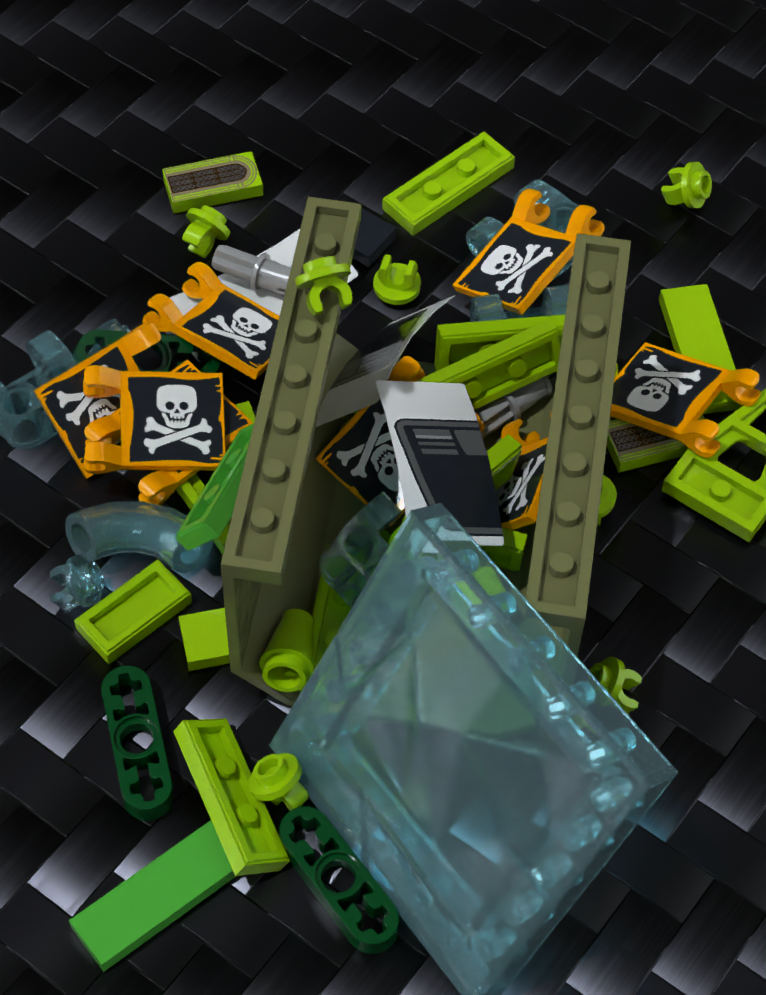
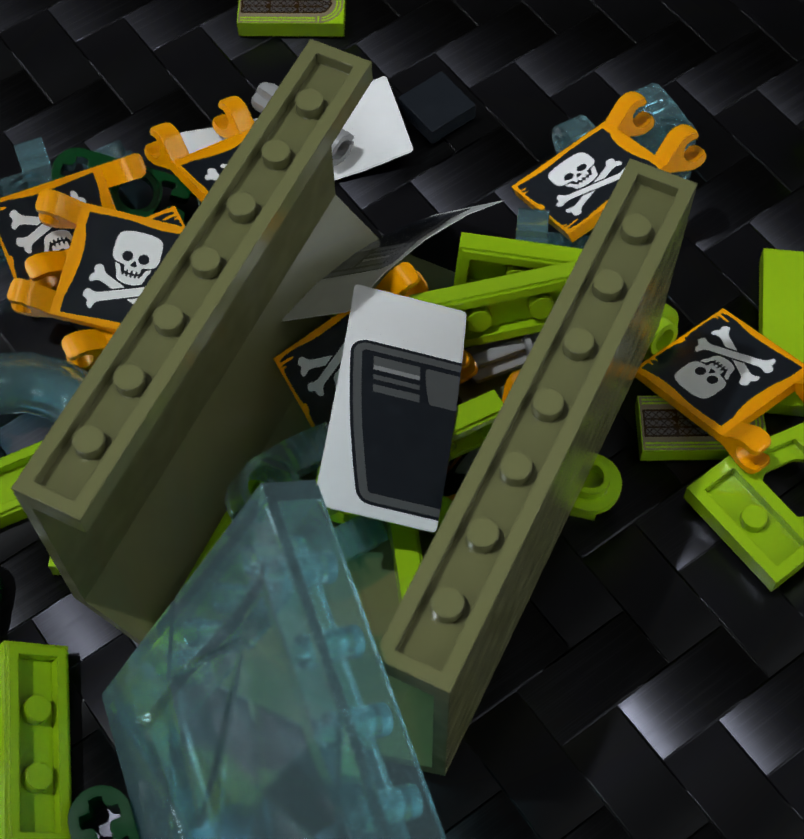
camera: 20 degrees right, 5 degrees up
lime plate [182,205,230,258] -> none
lime plate [248,753,309,811] -> none
lime cone [259,609,314,692] -> none
lime plate [295,256,352,316] -> none
lime plate [373,254,421,305] -> none
lime tile [382,131,515,236] -> none
lime plate [584,657,642,715] -> none

